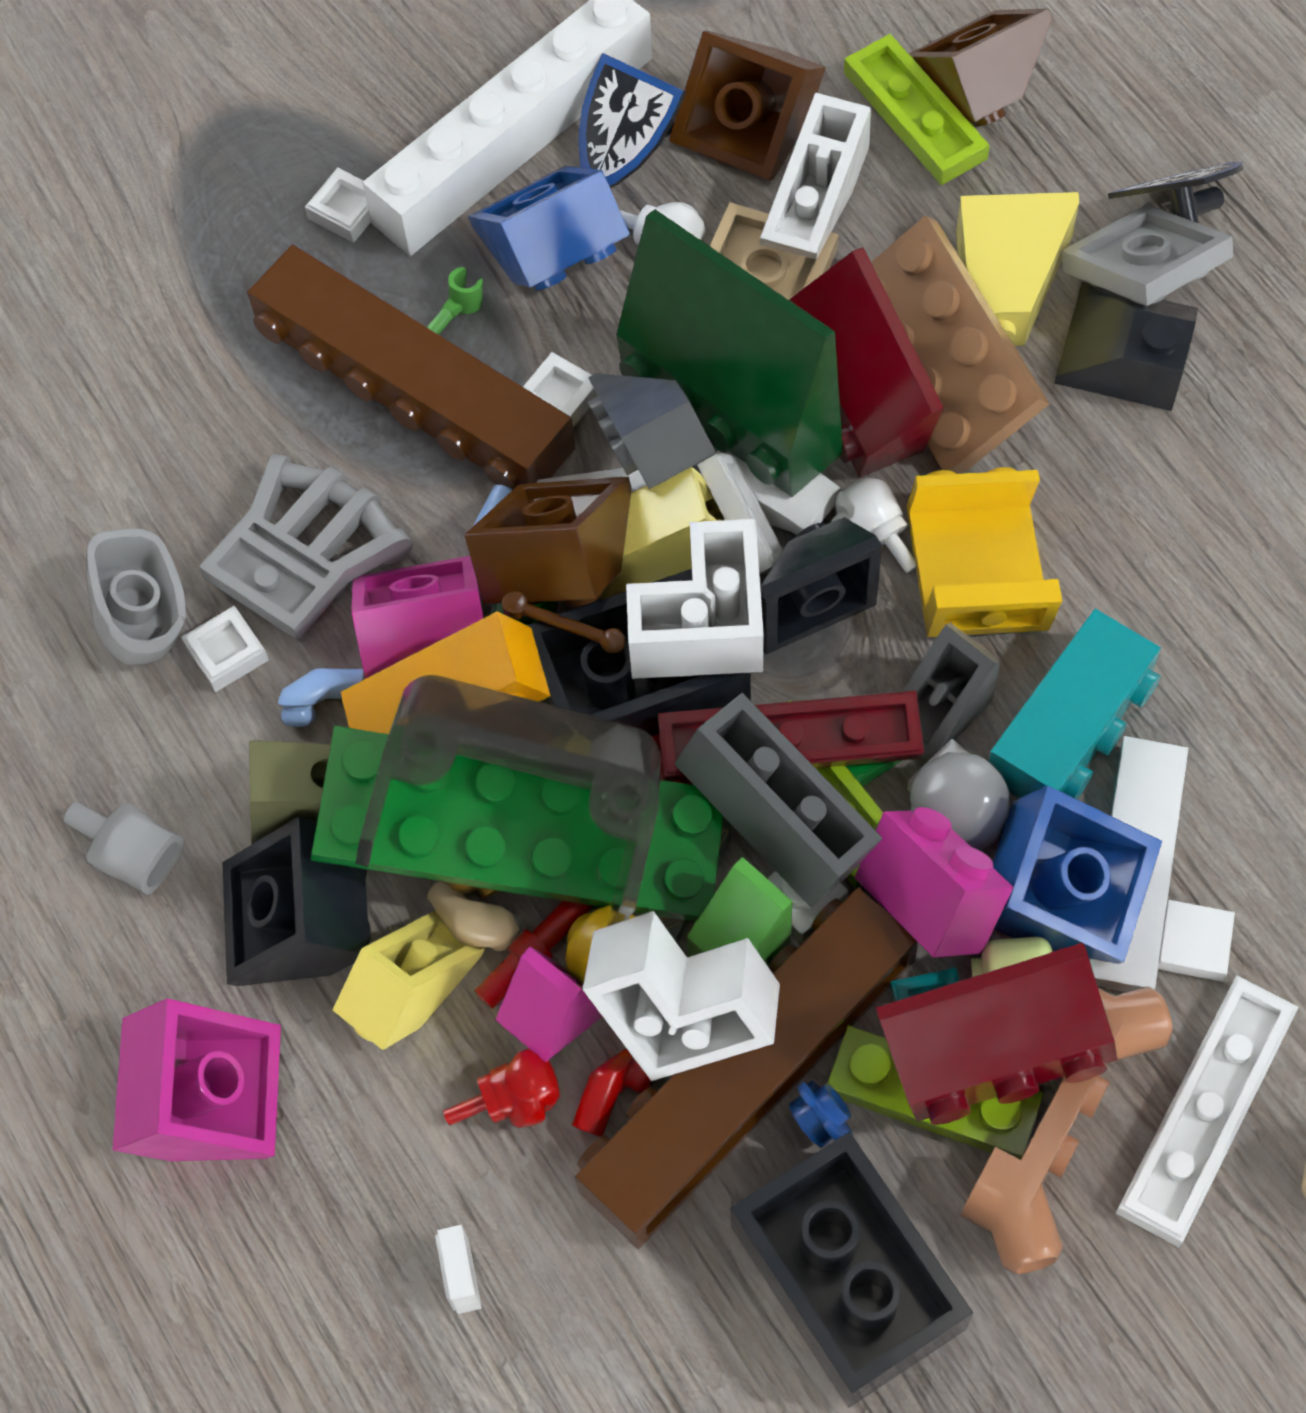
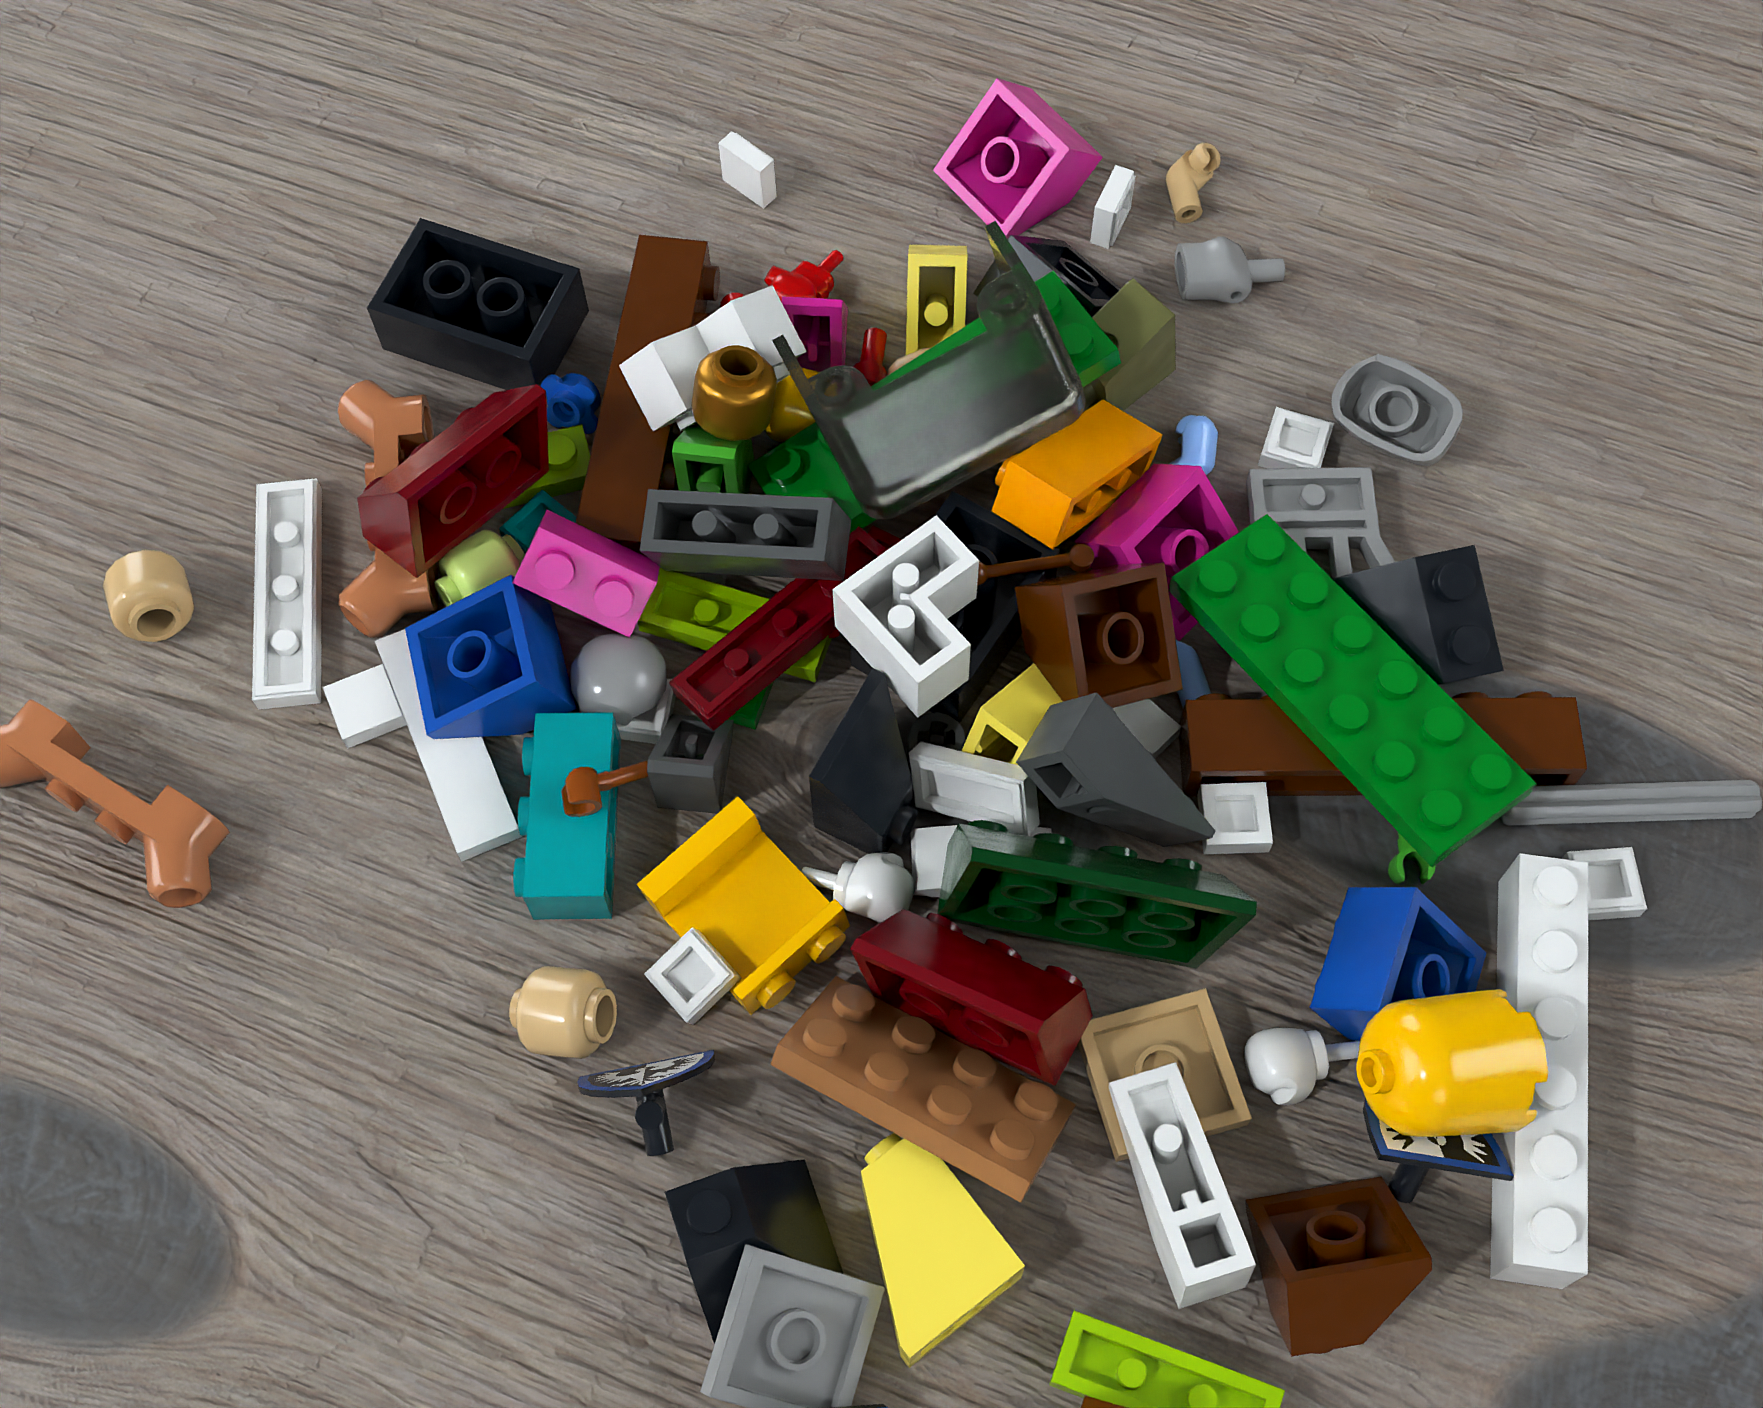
camera: 140 degrees right, 0 degrees up
none -> tan head [509,966,617,1059]
none -> dark orange hand [561,761,648,817]
none -> shield [577,1050,715,1156]
none -> white tile [644,927,741,1025]
none -> pearl gold head [691,345,777,441]
none -> white tile [1090,165,1136,249]
none -> tan arm [1166,143,1221,224]
none -> green plate [1168,514,1536,867]
none -> black slope [1332,545,1504,685]
none -> yellow cylinder [1356,989,1548,1137]
none -> light grey axle [1500,780,1762,825]

